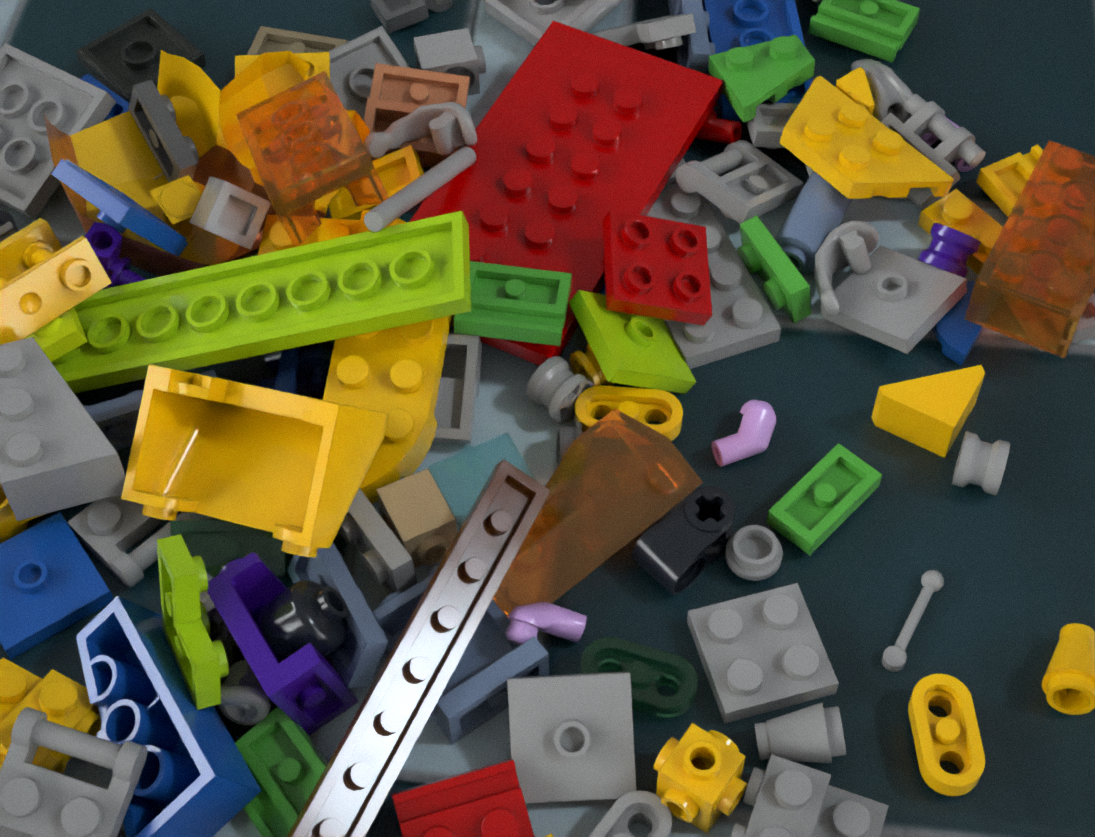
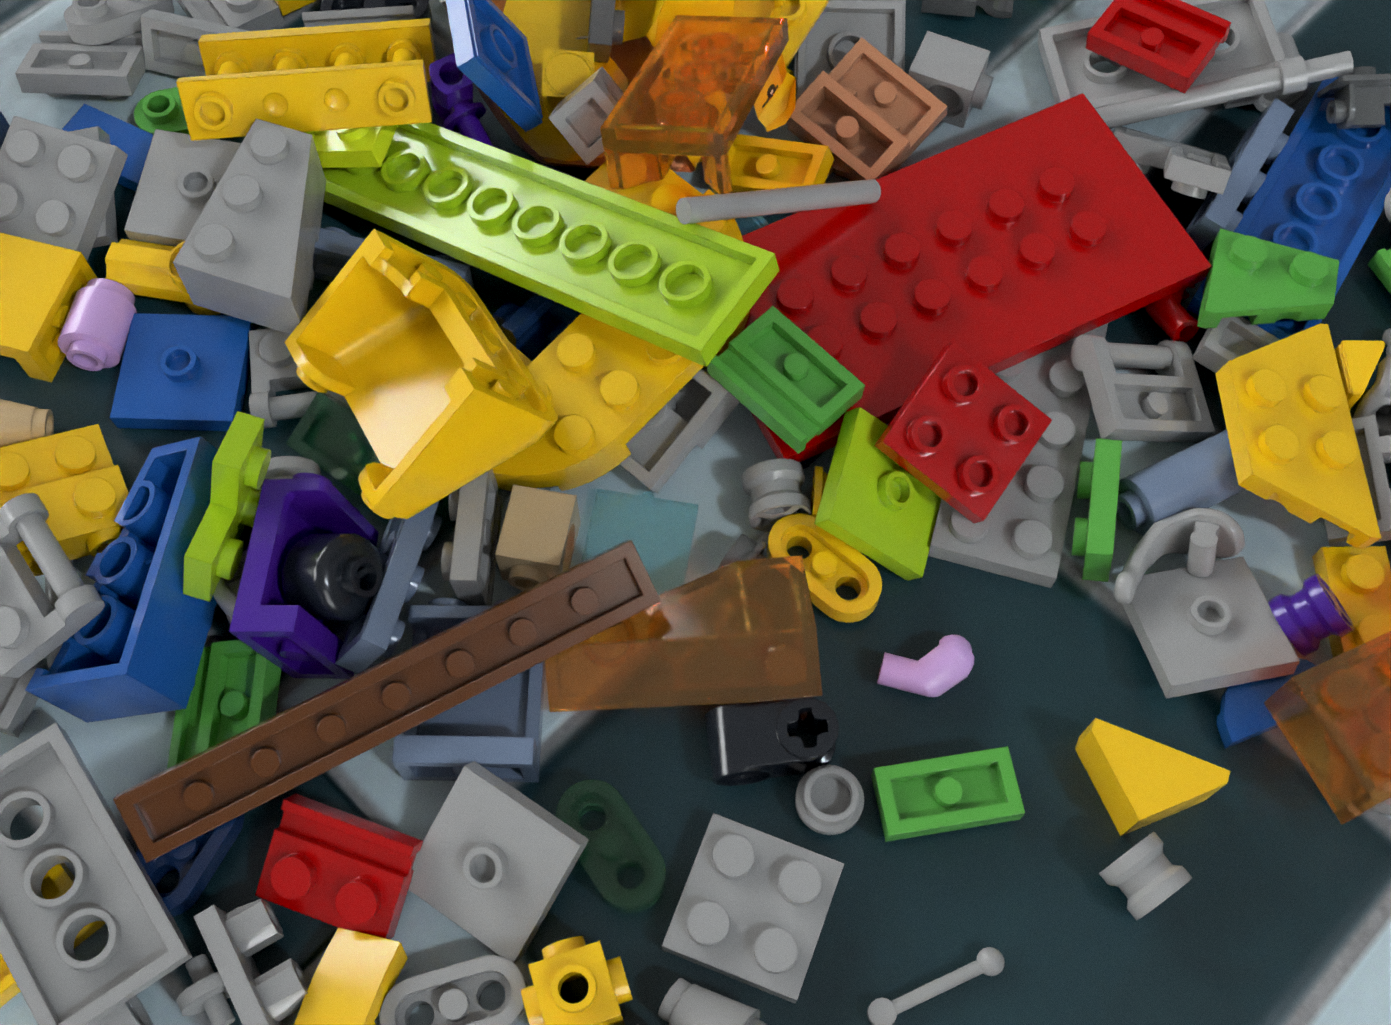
camera: 35 degrees right, 10 degrees up
light grey piece [364,102,477,158] -> none
lavender arm [506,602,587,645] -> none

